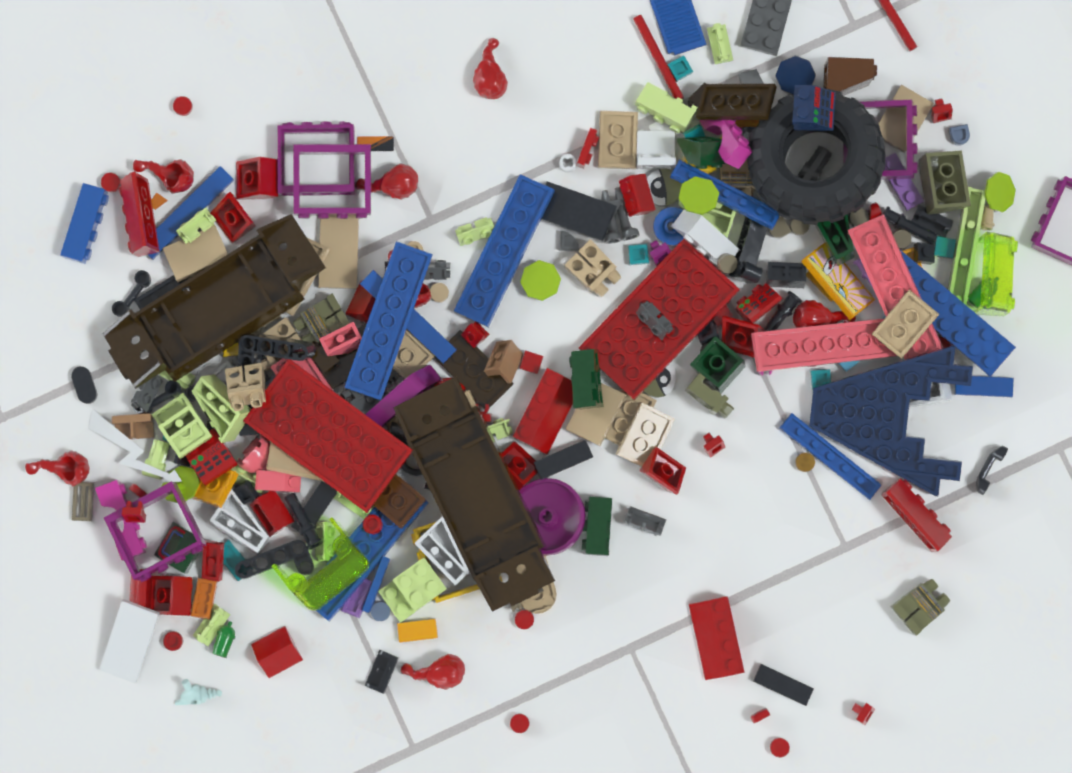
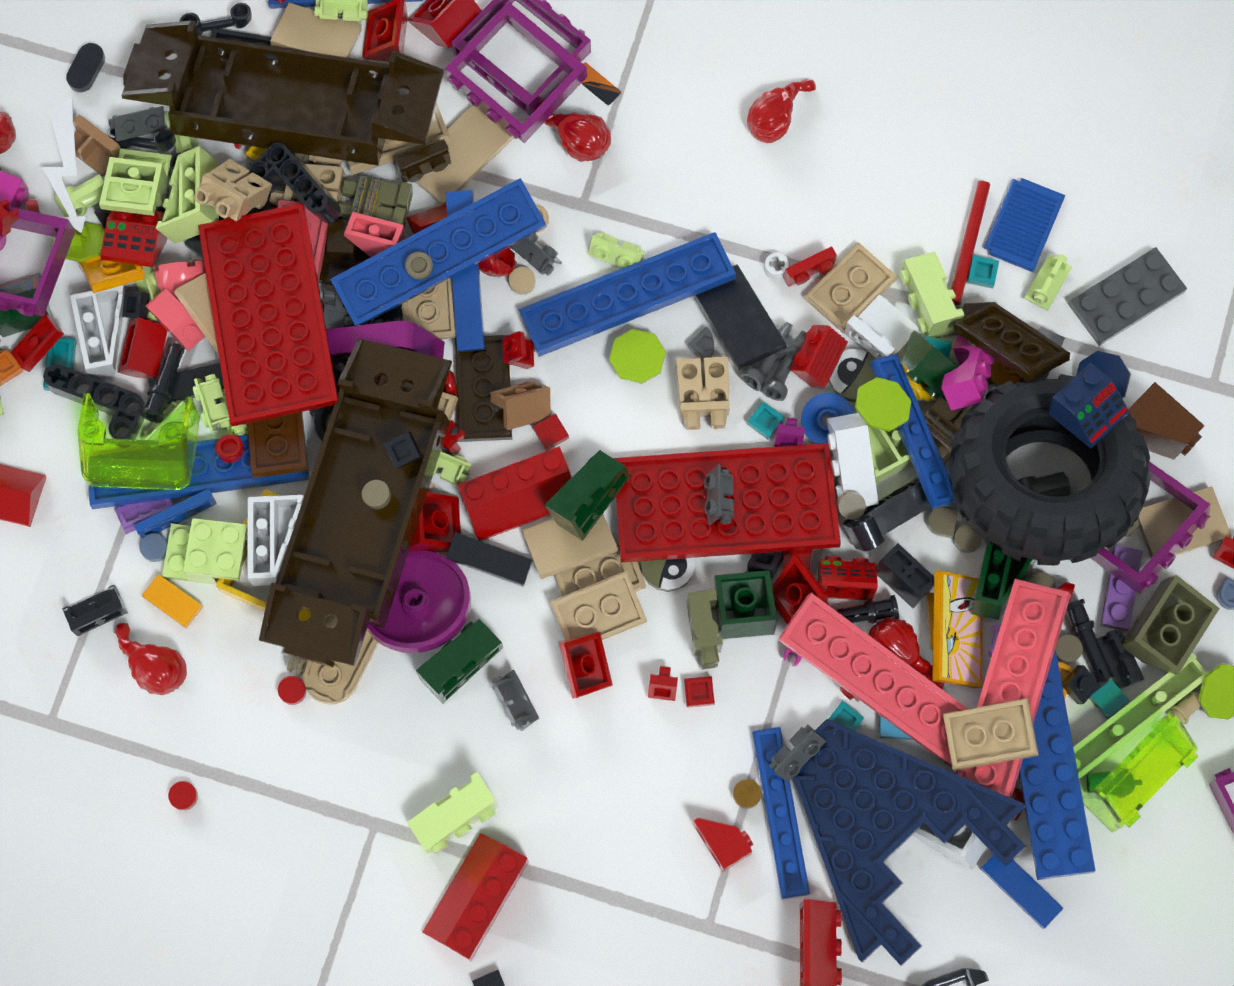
camera: 40 degrees right, 10 degrees down
none -> yellowish green hinge [193,374,231,431]
none -> dark tan tile [362,480,391,509]
none -> black plate [384,432,423,469]
none -> dark brown plate [396,139,451,183]
none -> dark tan tile [405,252,433,280]
none -> yellowish green wedge [407,772,499,854]
none -> red tile [684,676,715,708]
none -> red slope [693,818,754,872]
none -> dark grey hinge [769,724,826,782]

